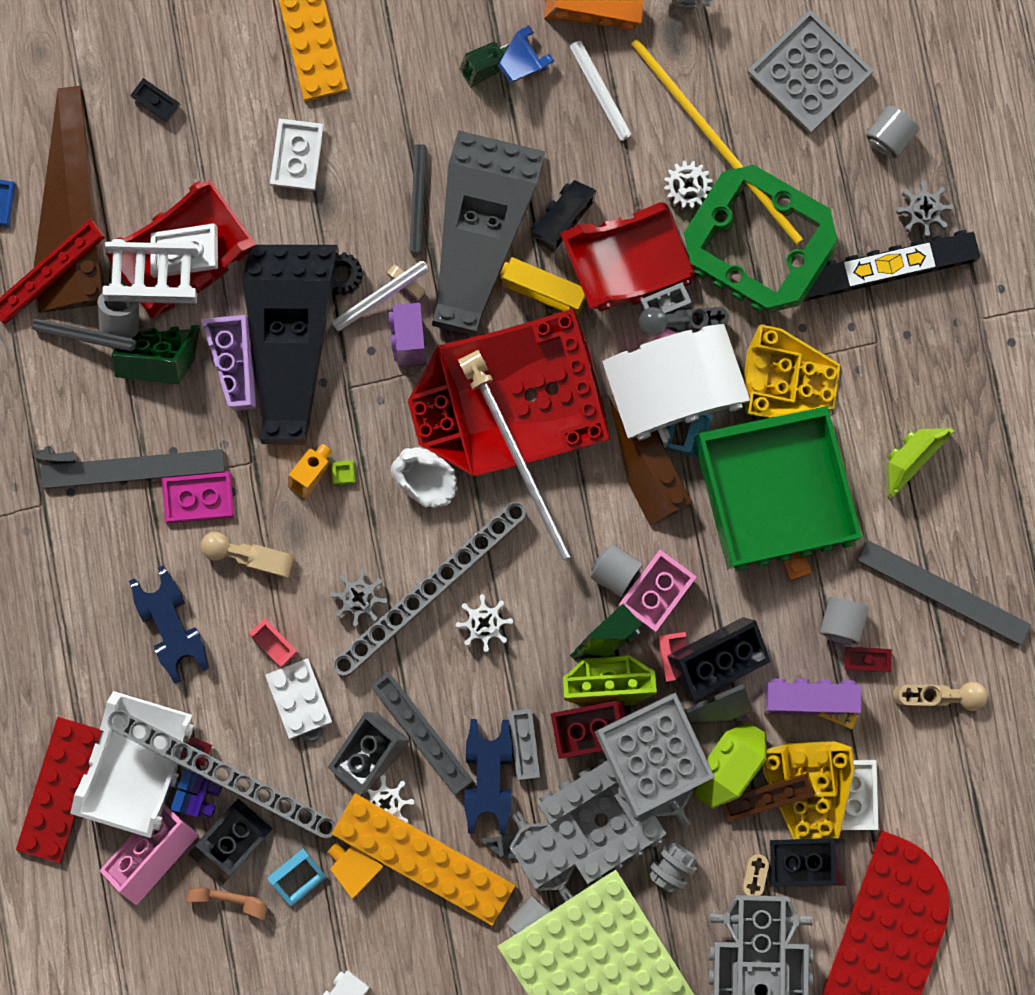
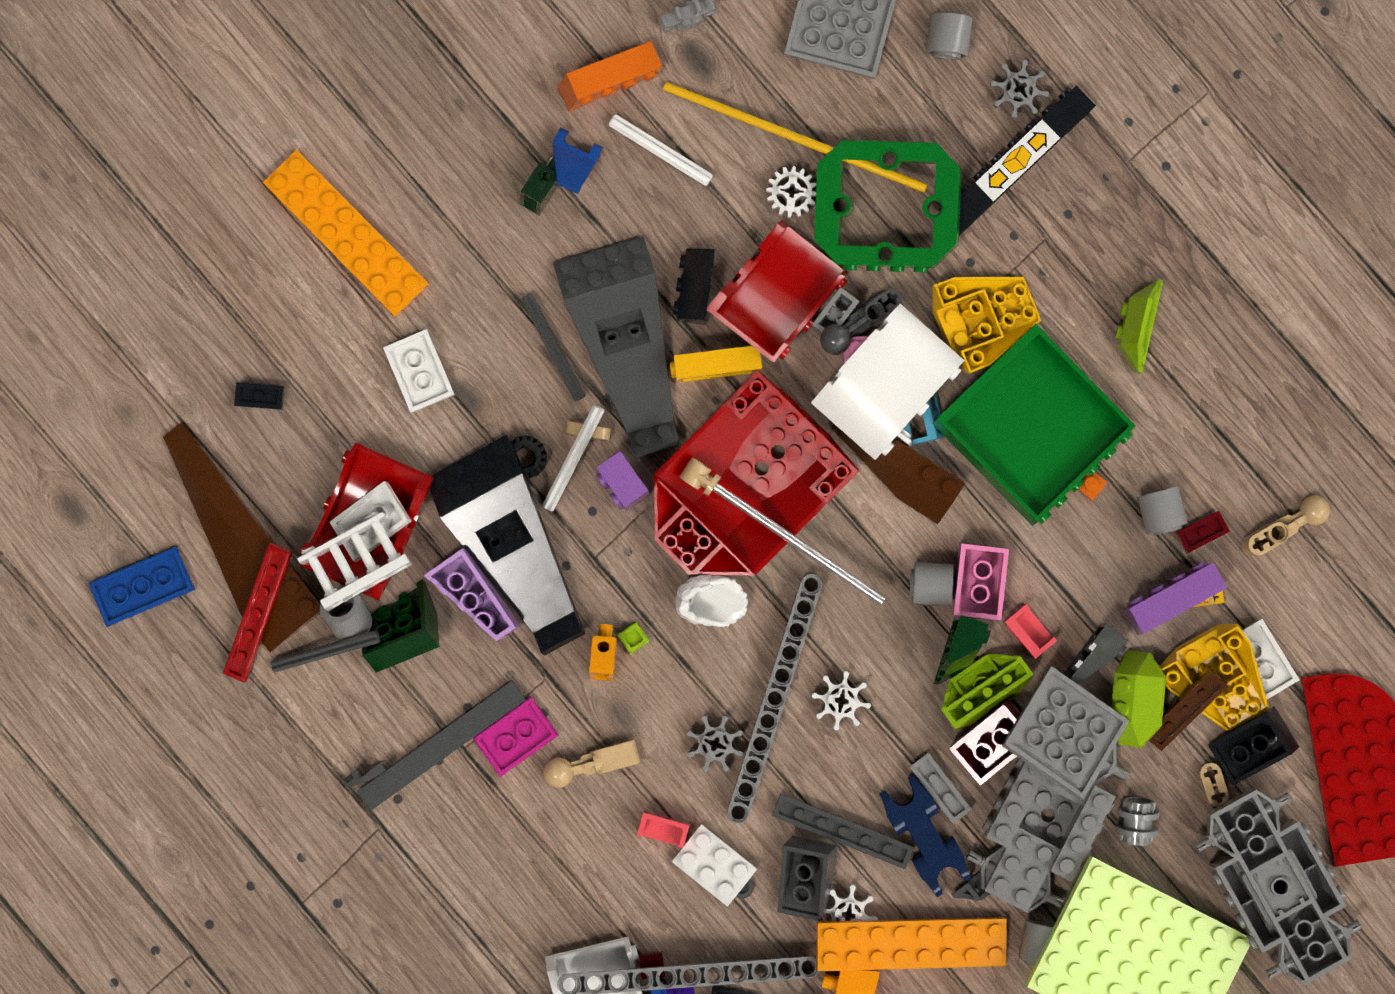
camera: 25 degrees left, 5 degrees up
dark blue piece [129,565,210,684] -> none
black slope [667,617,771,701] -> none
dark grey tile [857,540,1031,645] -> none

